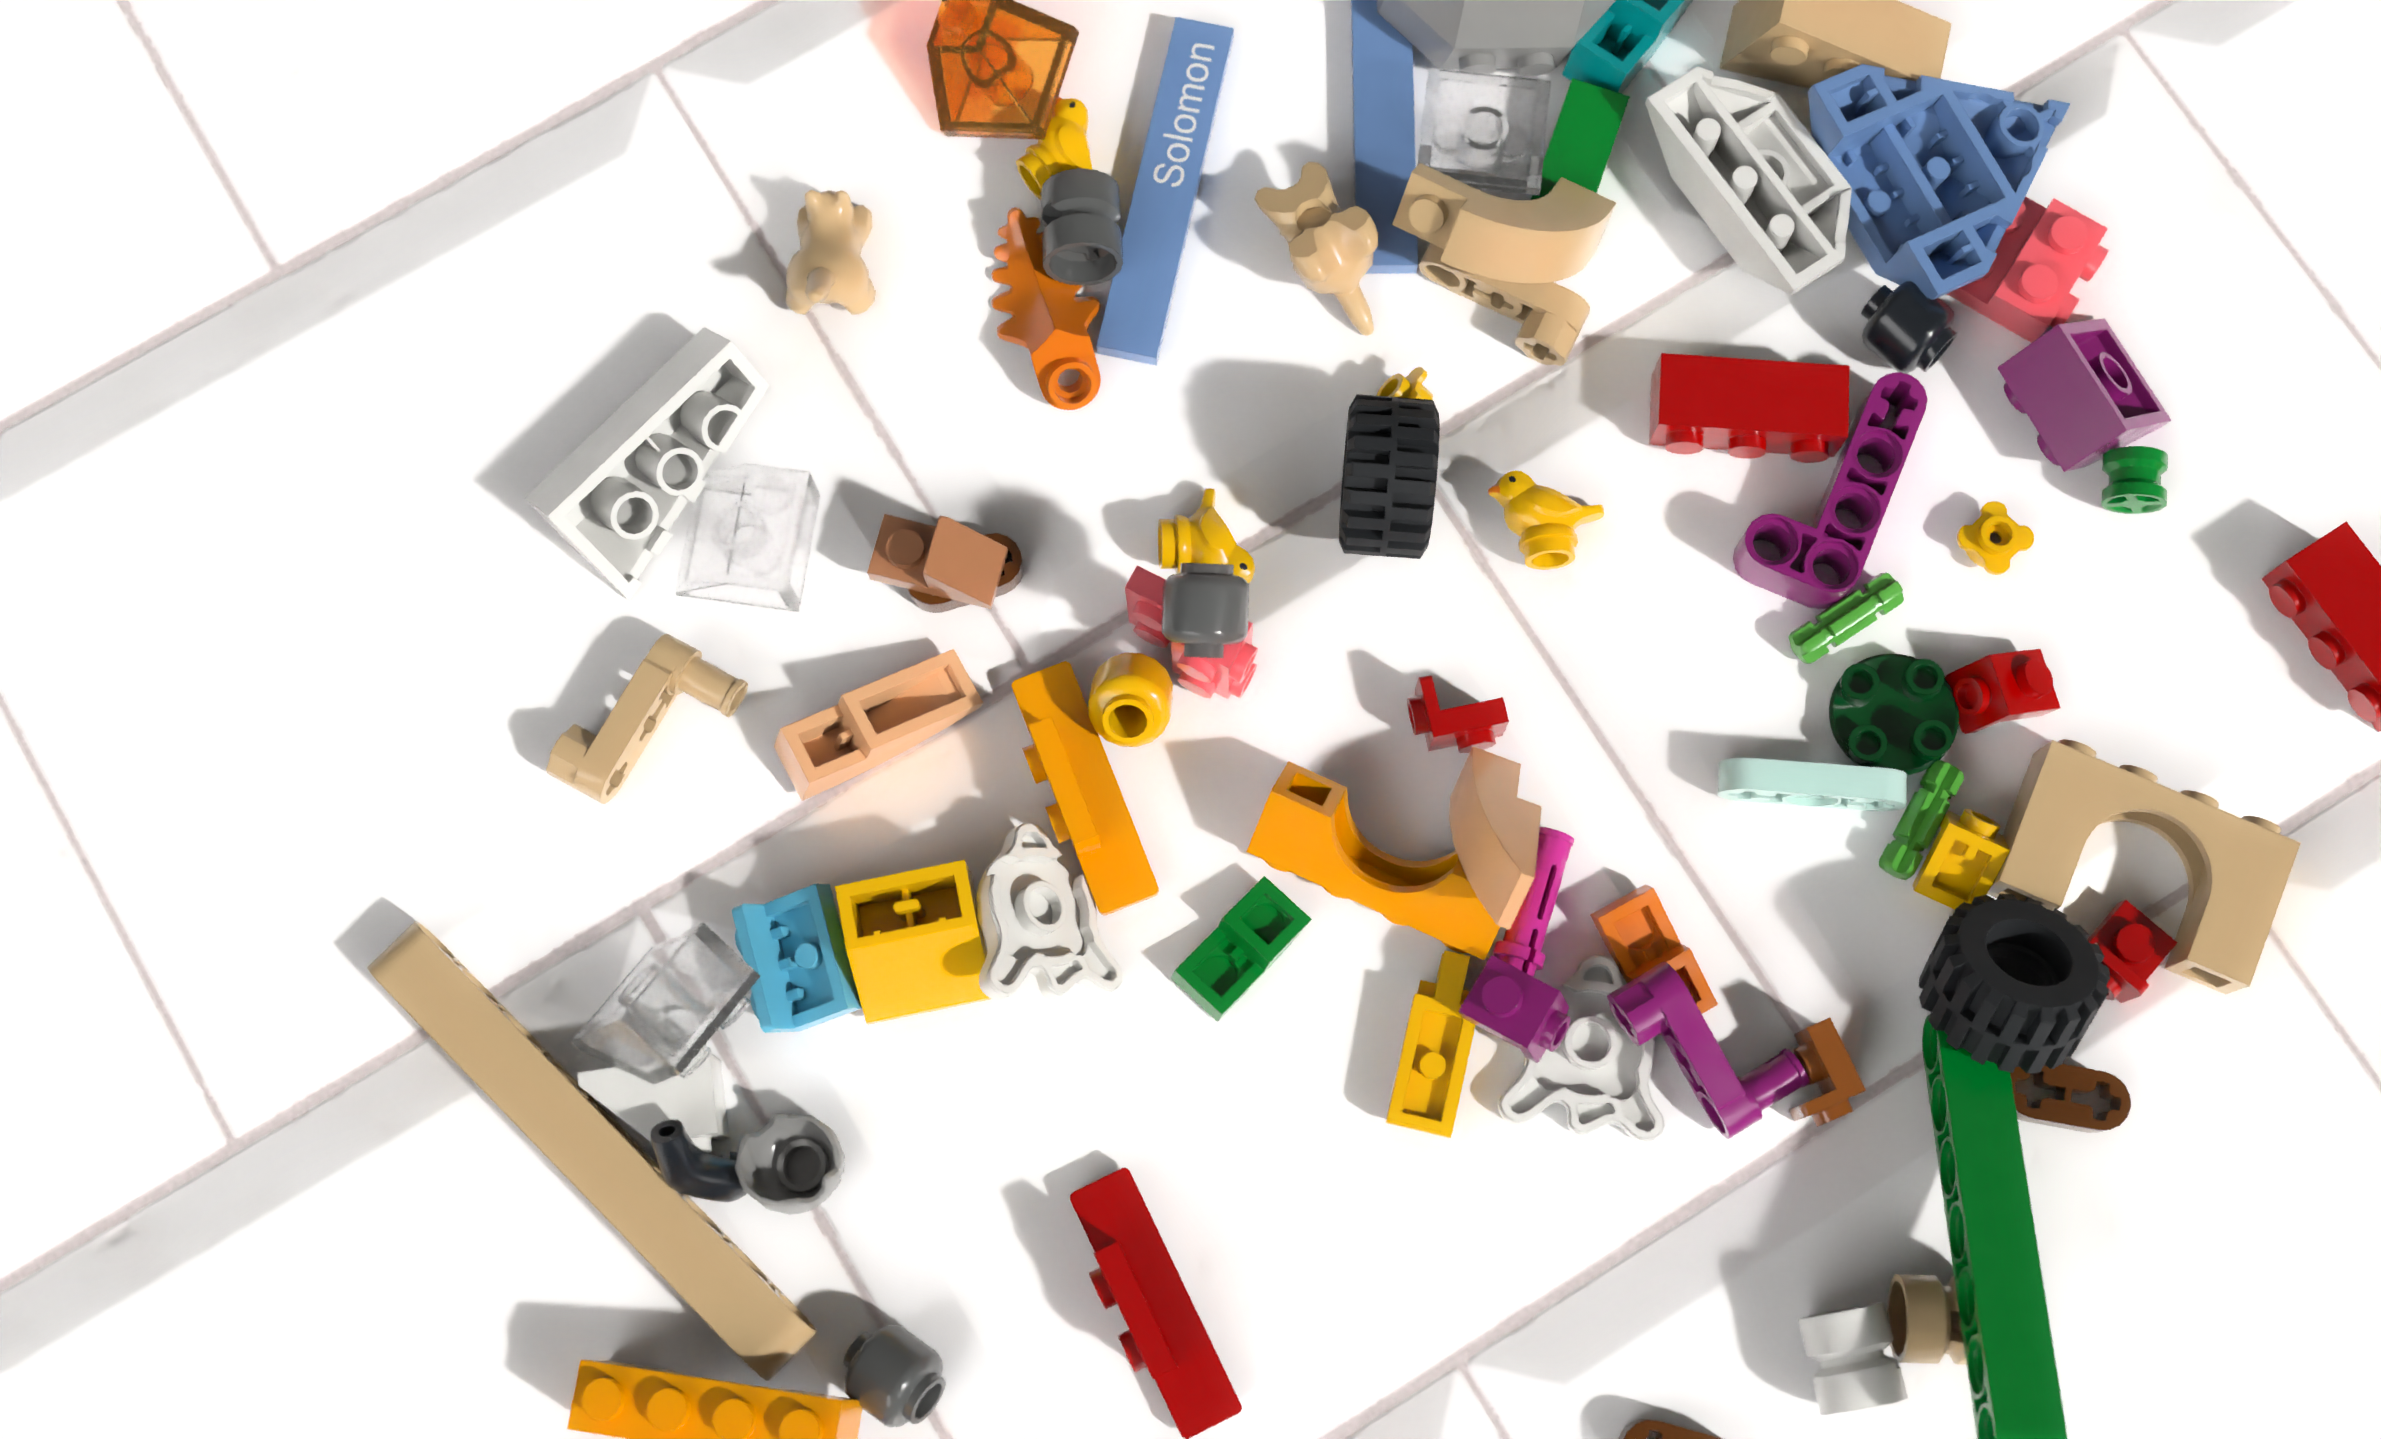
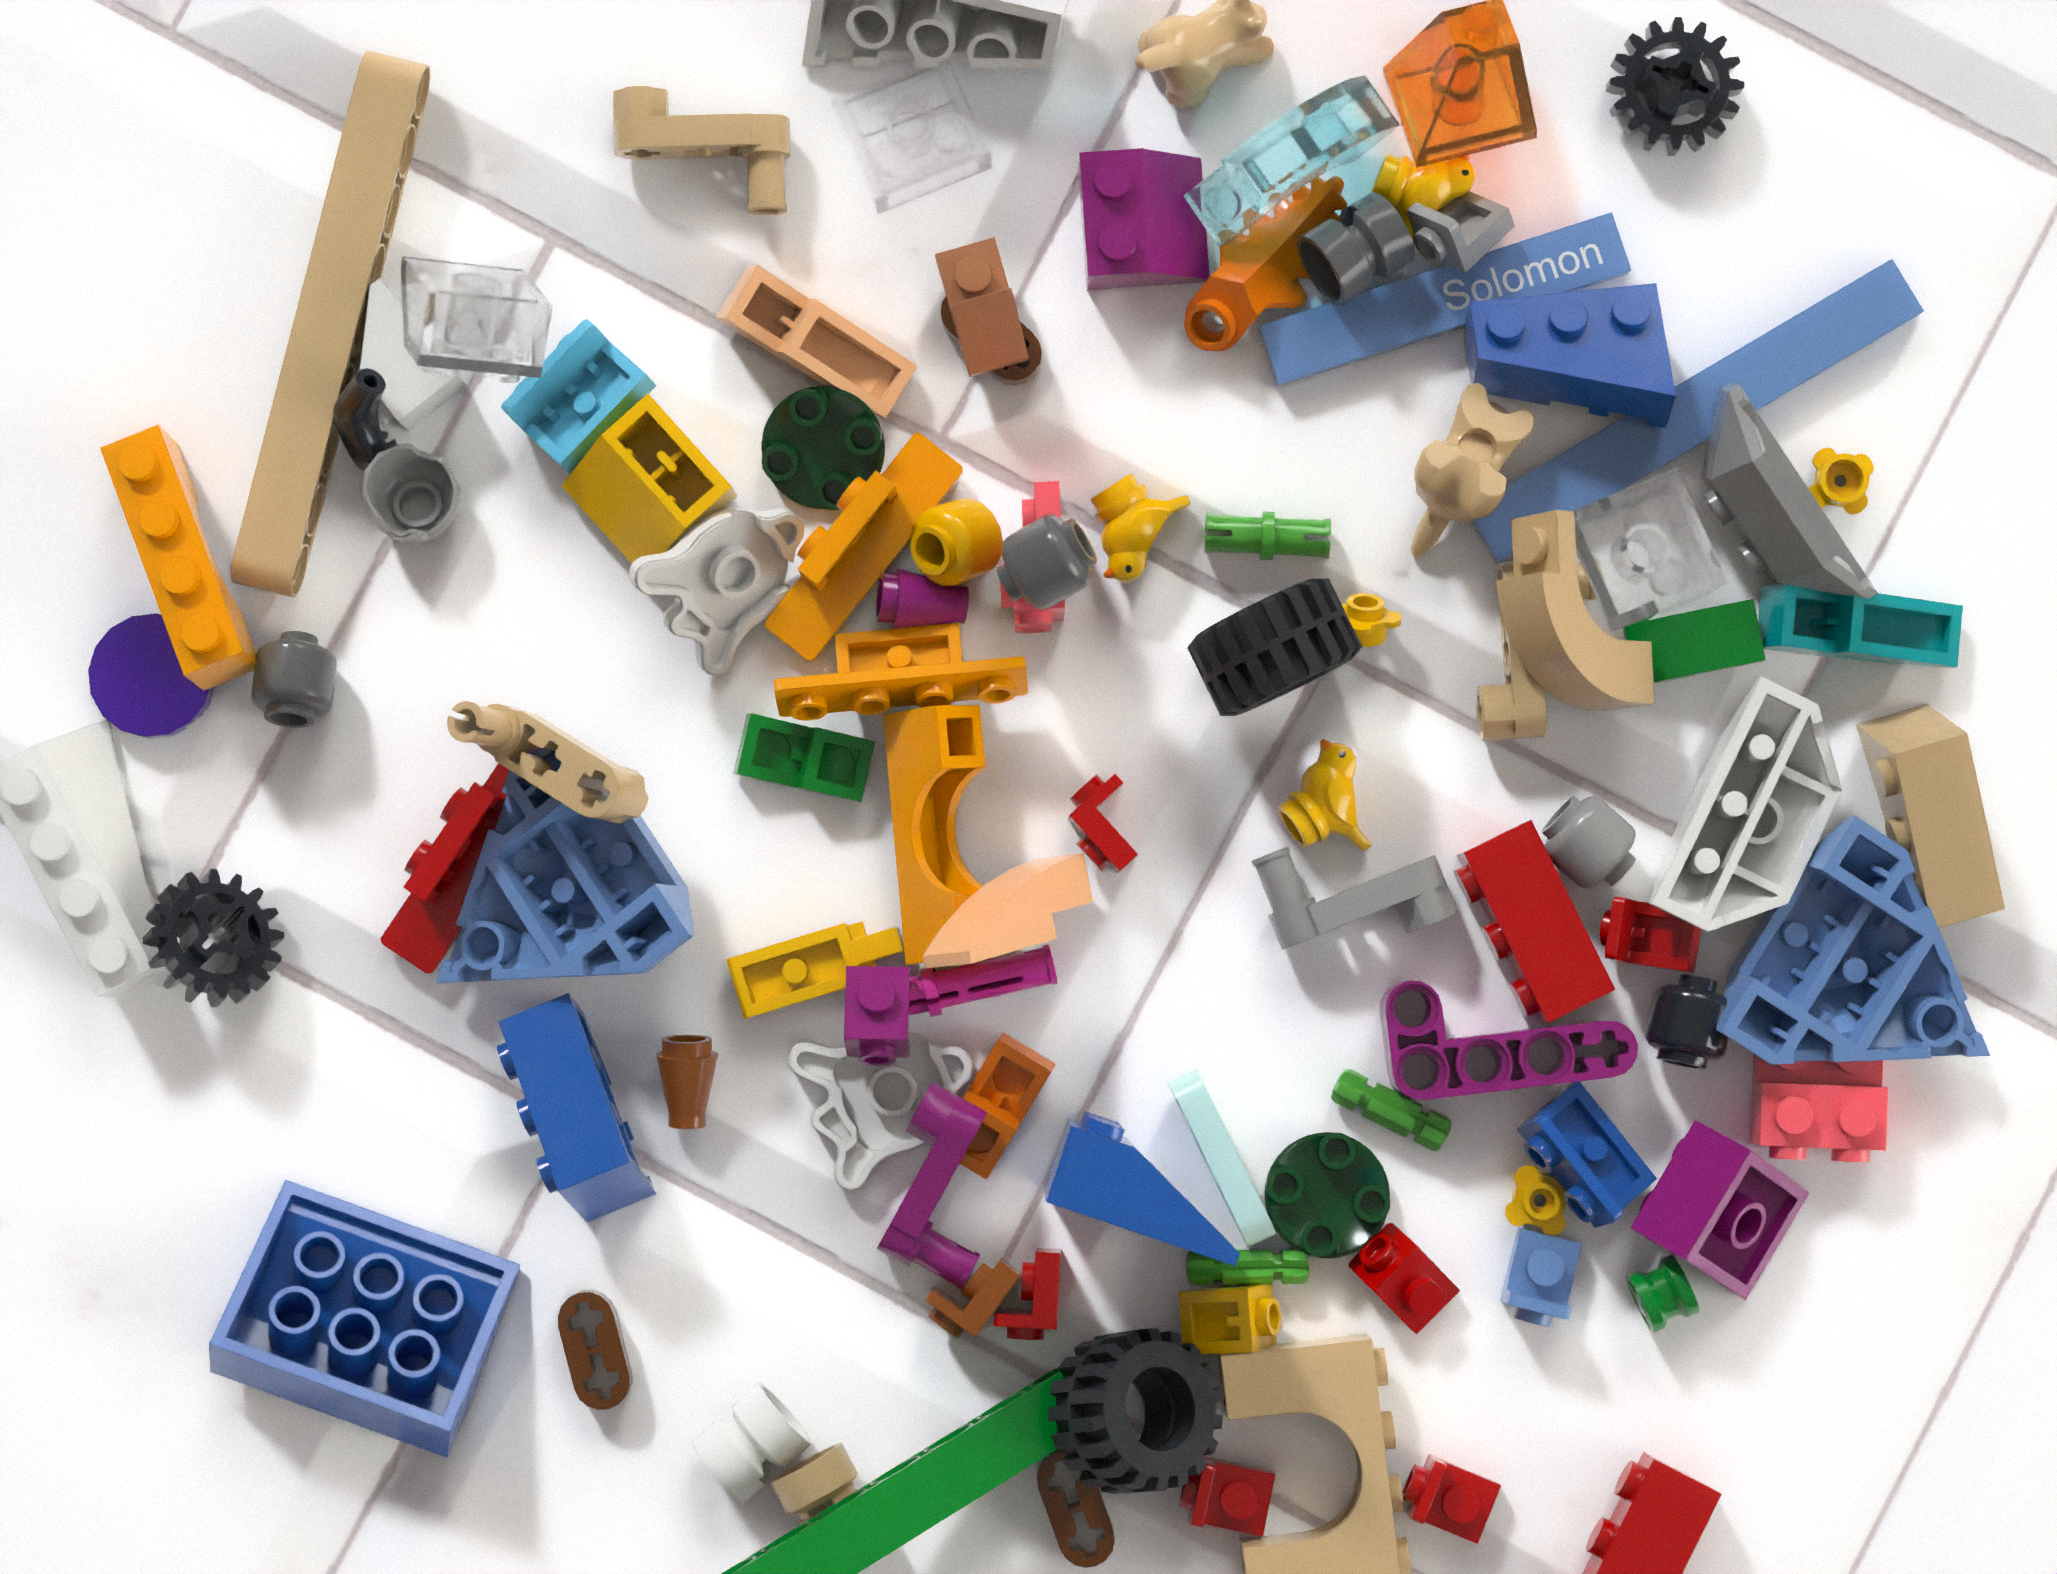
camera: 55 degrees right, 10 degrees up
none -> medium blue wedge [436,747,694,983]
none -> tan beam [447,701,649,824]
none -> blue wedge [497,993,657,1222]
none -> dark orange cone [655,1034,718,1129]
none -> dark green dish [761,386,885,510]
none -> light orange bracket [774,623,1028,721]
none -> magenta cone [876,568,969,629]
none -> red bracket [994,1248,1062,1340]
none -> blue slope [1044,1111,1240,1266]
none -> magenta slope [1078,148,1210,290]
none -> clear light blue arch [1183,75,1400,247]
none -> bright green pin [1204,511,1331,560]
none -> light grey beam [1251,846,1459,950]
none -> red bracket [1402,1454,1501,1544]
none -> light grey bracket [1406,191,1515,273]
none -> wedge [1463,283,1676,428]
none -> medium blue bracket [1500,1227,1582,1327]
none -> blue bracket [1516,1081,1657,1228]
none -> light grey head [1541,796,1636,889]
none -> red bracket [1600,896,1701,973]

